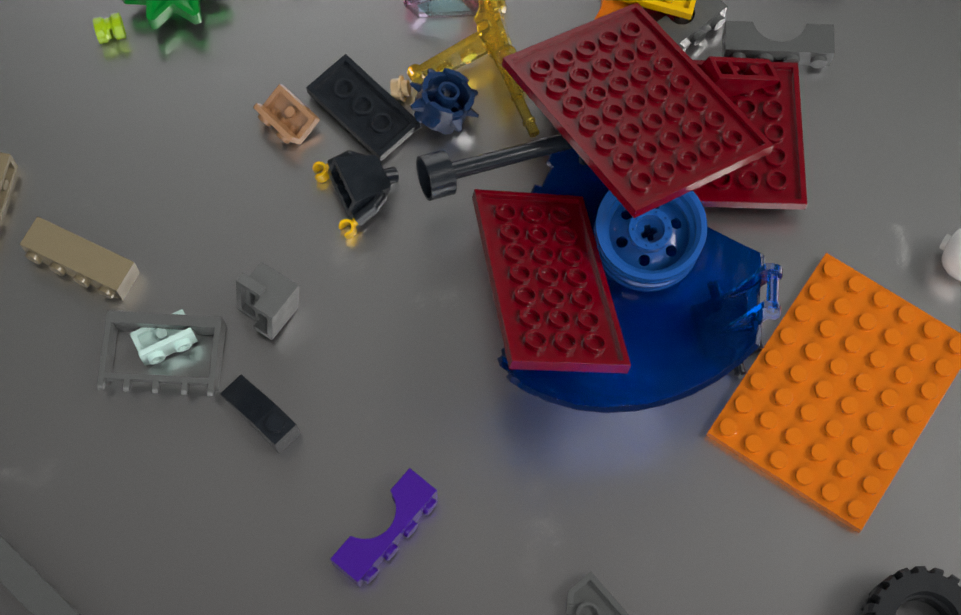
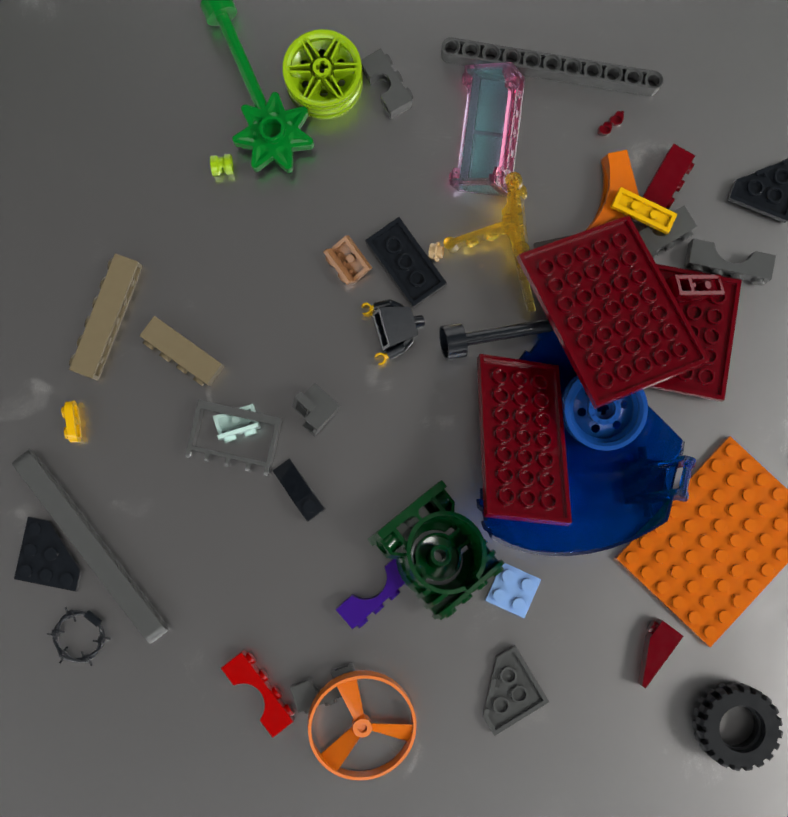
camera: 10 degrees right, 15 degrees up
dark blue brick [410,68,479,135] -> none
none -> dark green brick [368,480,504,620]
none -> light blue plate [485,563,541,618]
none -> dark red slope [638,619,684,689]

